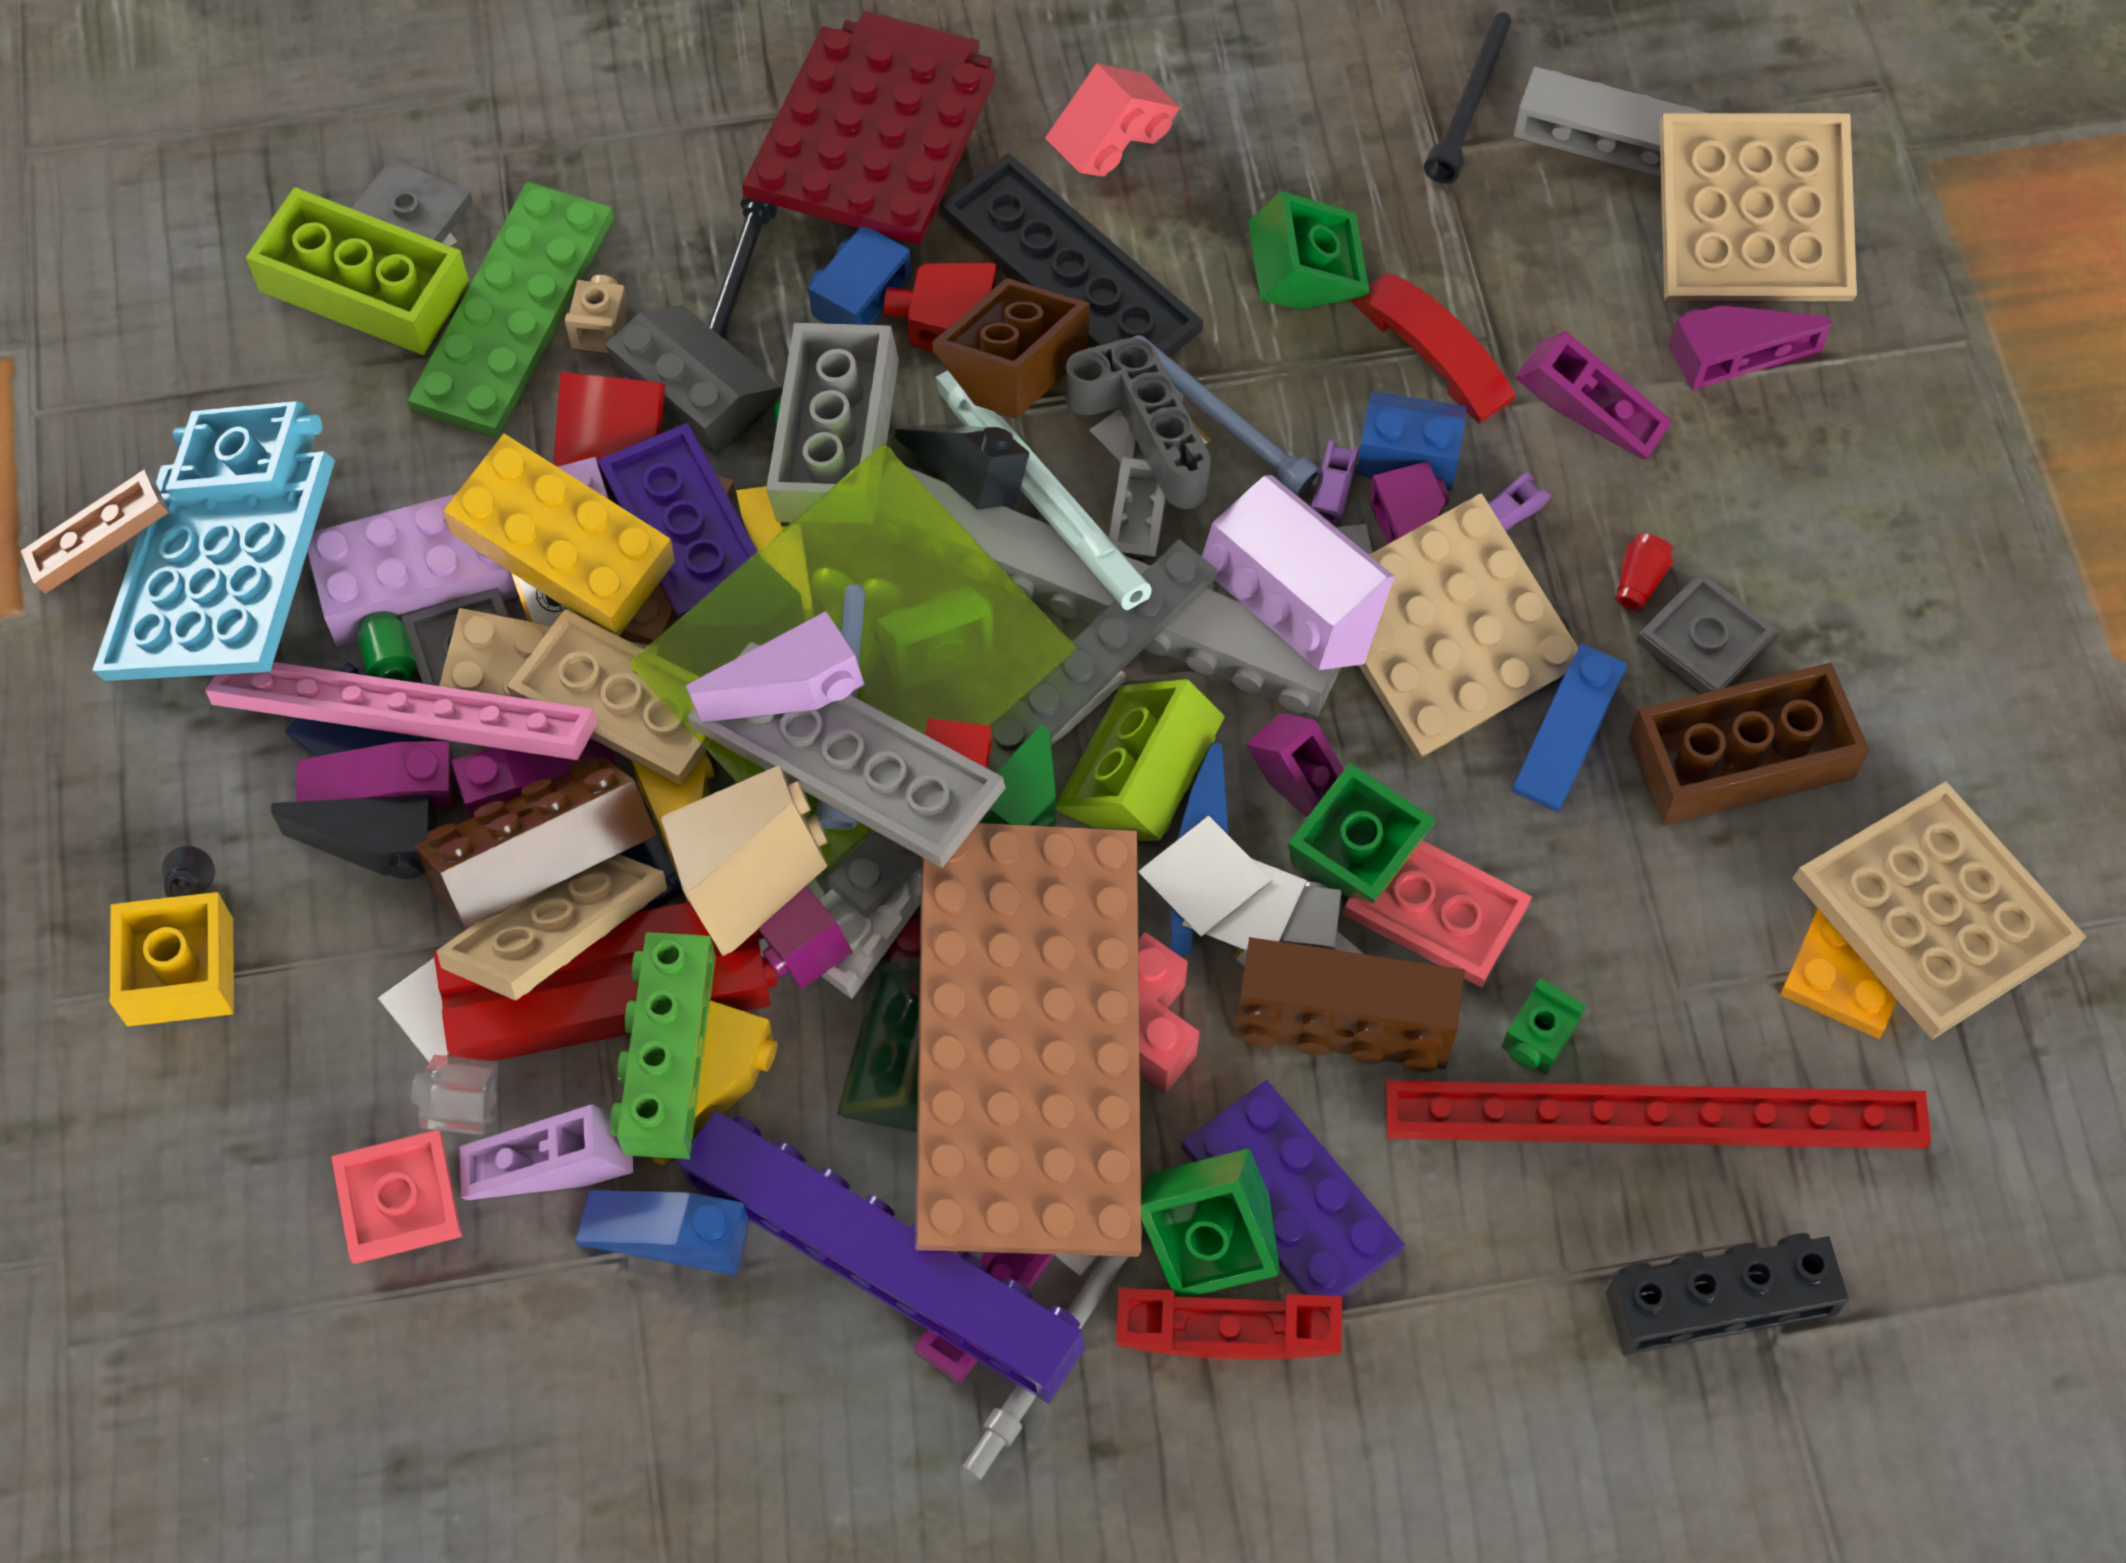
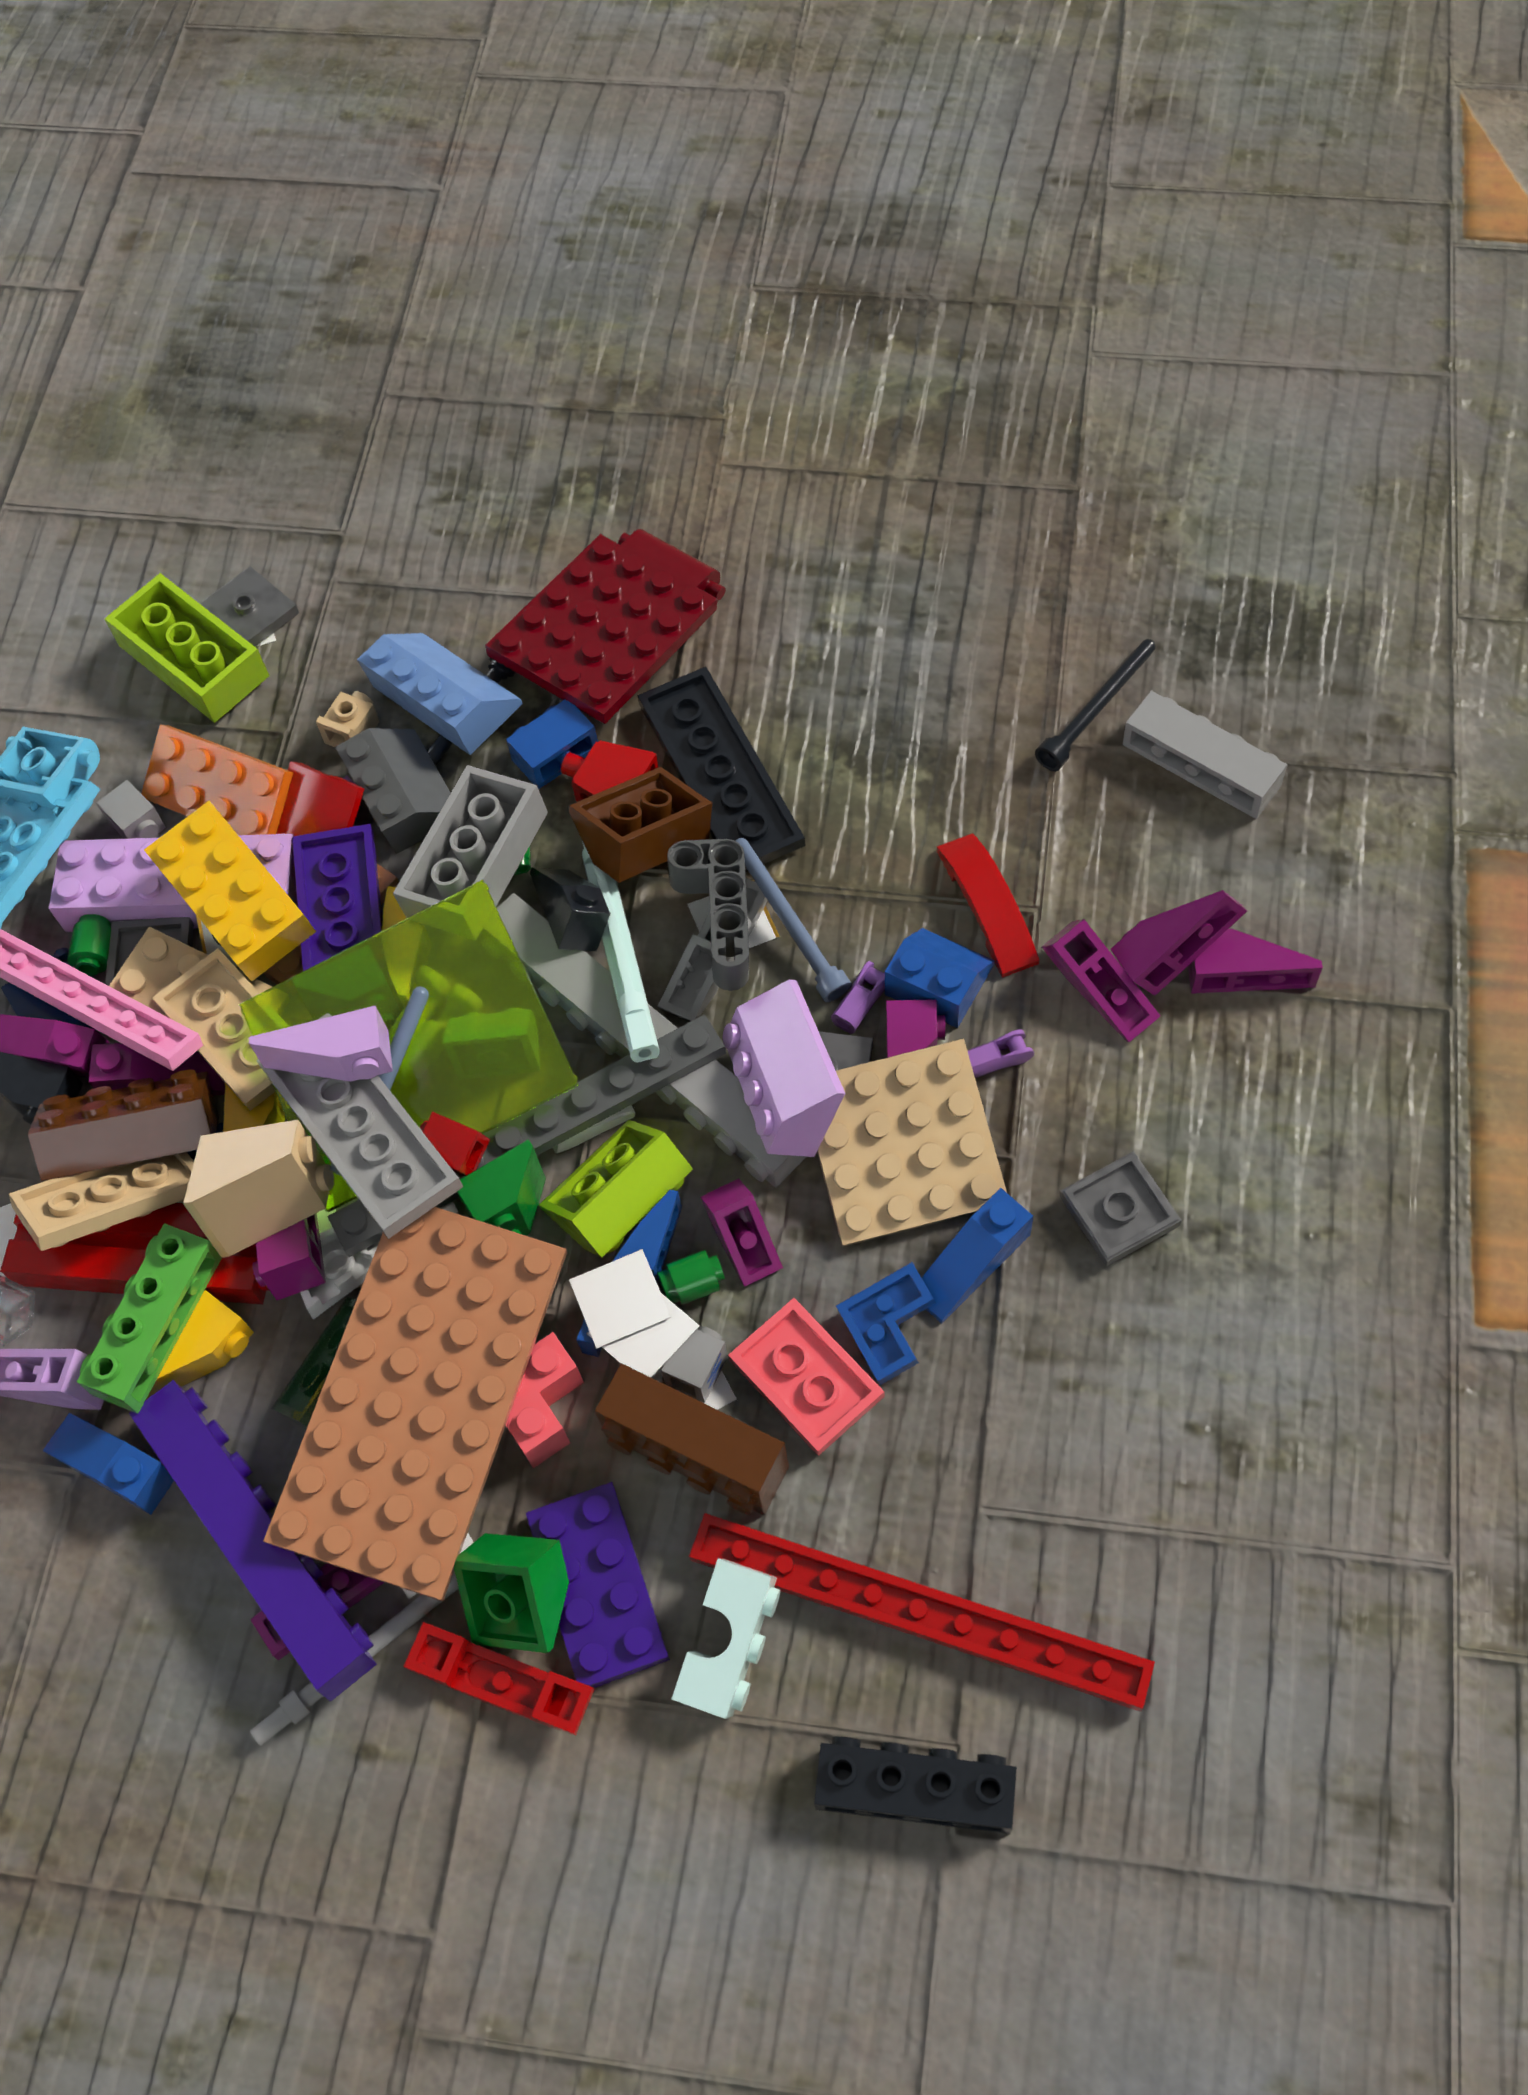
camera: 25 degrees right, 0 degrees up
bright green plate [407,182,614,439] -> none
coral brick [1045,63,1181,177] -> none
green slope [1248,191,1369,310] -> none
green slope [1288,763,1436,904] -> none
green brick [1501,978,1587,1075] -> none
red cone [1615,533,1673,611] -> none
reddish brown brick [1628,662,1869,825] -> none
tan plate [1659,113,1857,301] -> none
light orange plate [1780,908,1897,1039] -> none
tan plate [1792,781,2086,1040] -> none
none -> light grey brick [96,780,166,839]
none -> orange plate [141,724,293,835]
none -> medium blue slope [357,633,523,755]
none -> green brick [657,1250,725,1306]
none -> light aqua arch [672,1558,781,1719]
none -> blue plate [836,1262,936,1385]
none -> magenta slope [1110,890,1247,996]

